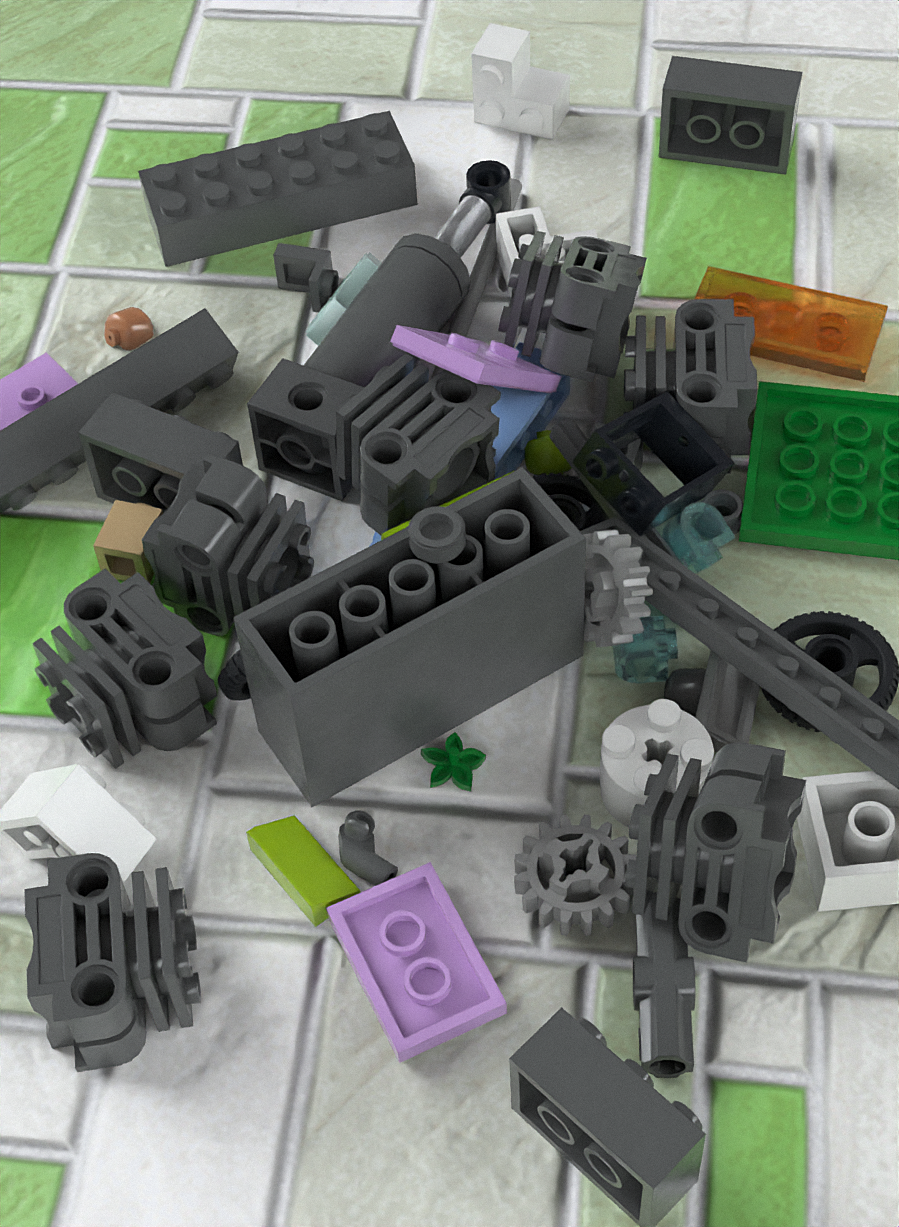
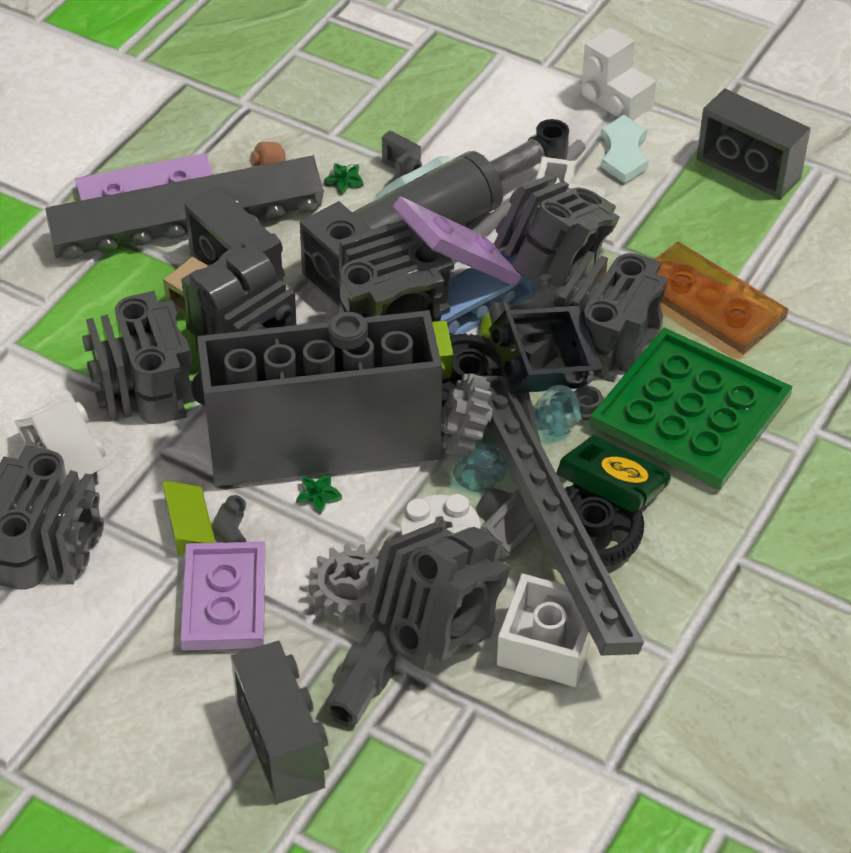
camera: 20 degrees right, 5 degrees down
dark grey brick [138,111,418,267] -> none
none -> green plant [324,163,364,195]
none -> dark green container [556,435,671,512]
none -> light aqua tile [601,115,648,184]

